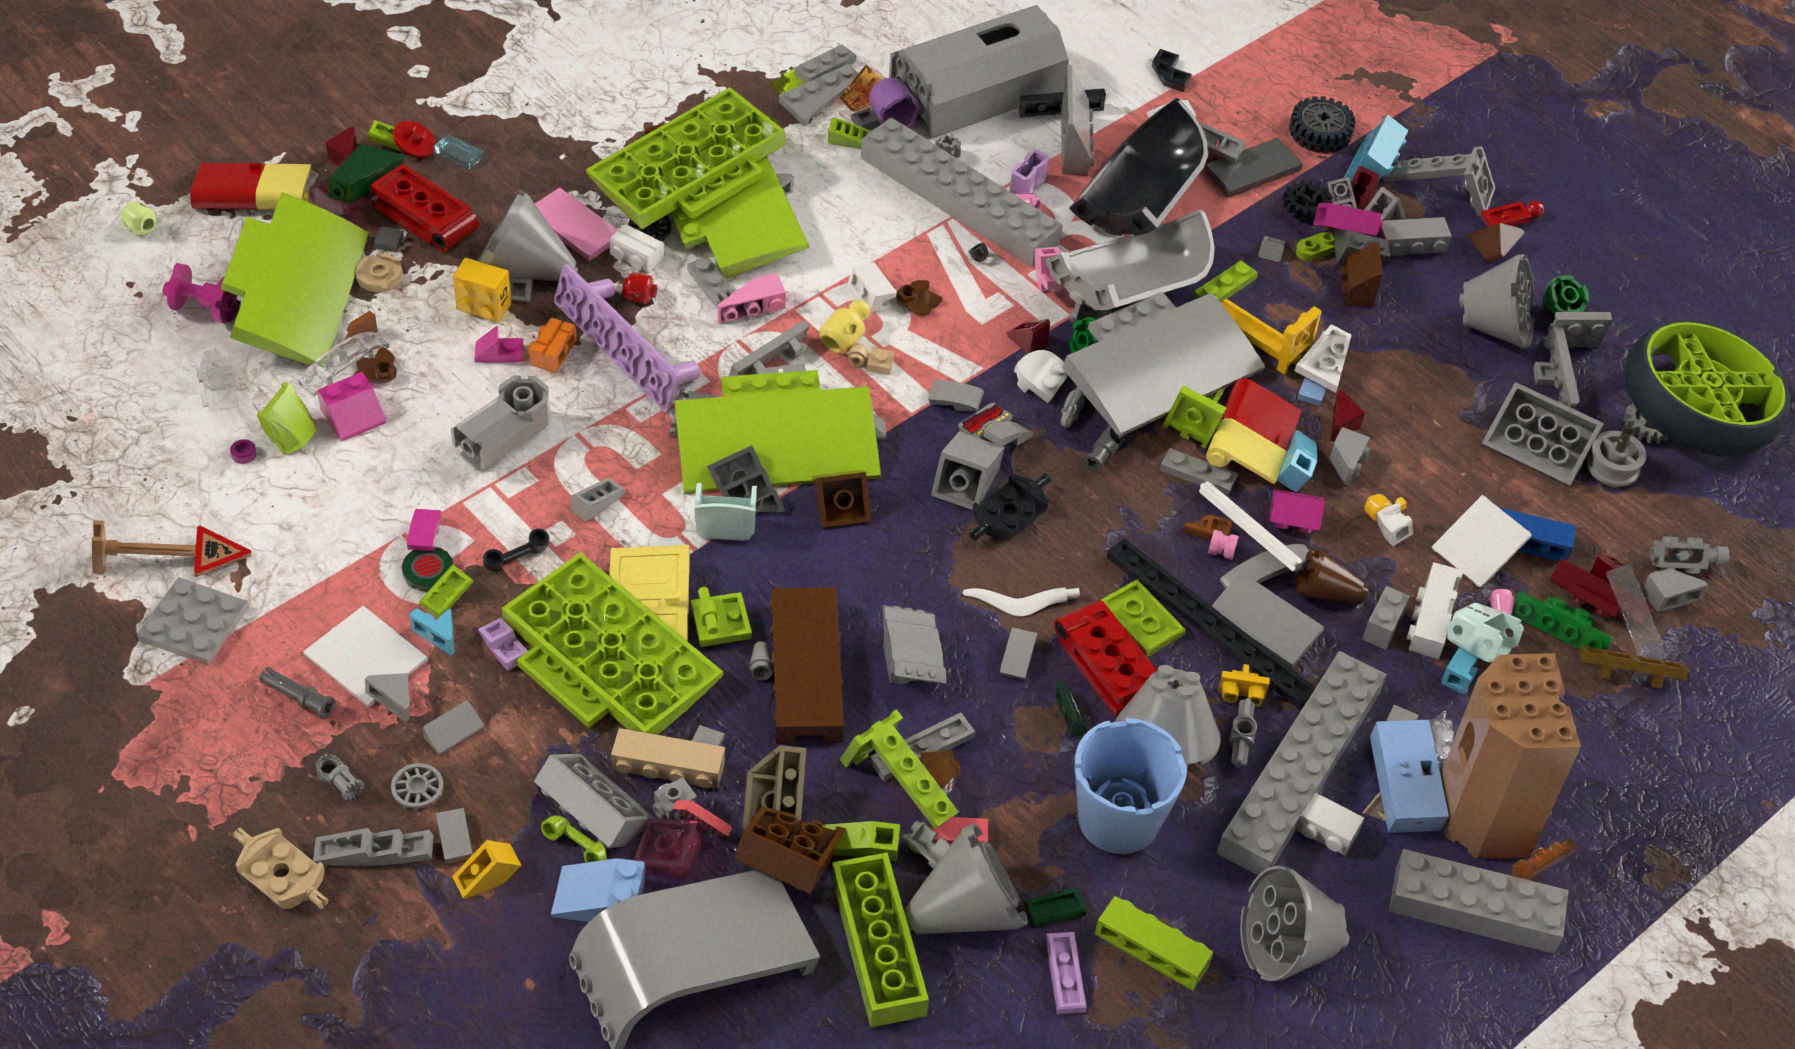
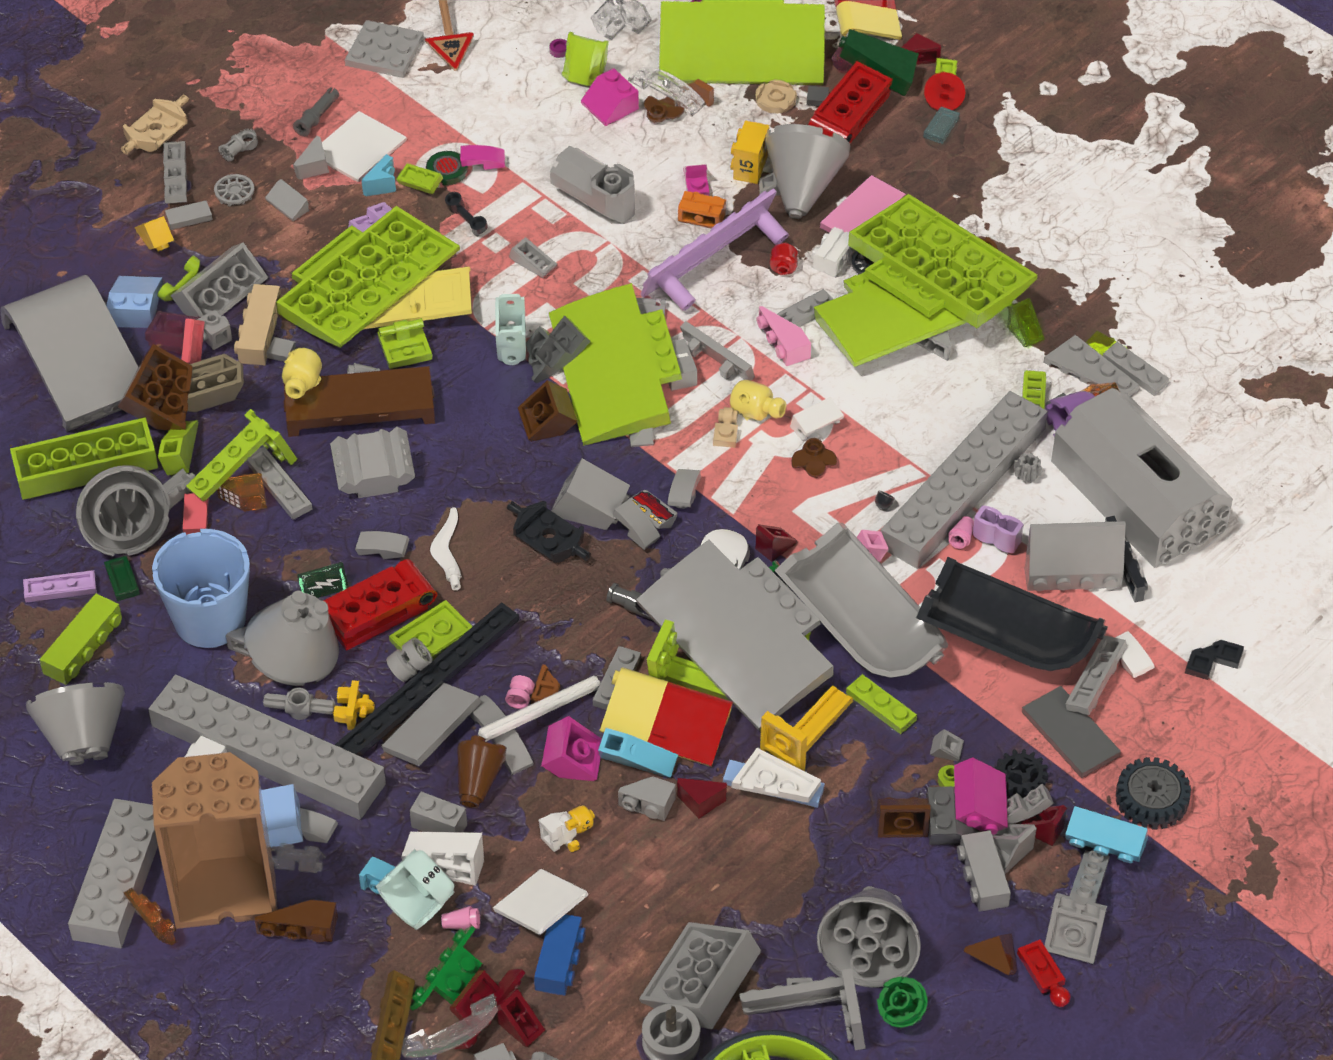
camera: 90 degrees right, 0 degrees up
none -> light yellow piece [282,348,322,399]
none -> light grey wheel [386,637,432,682]

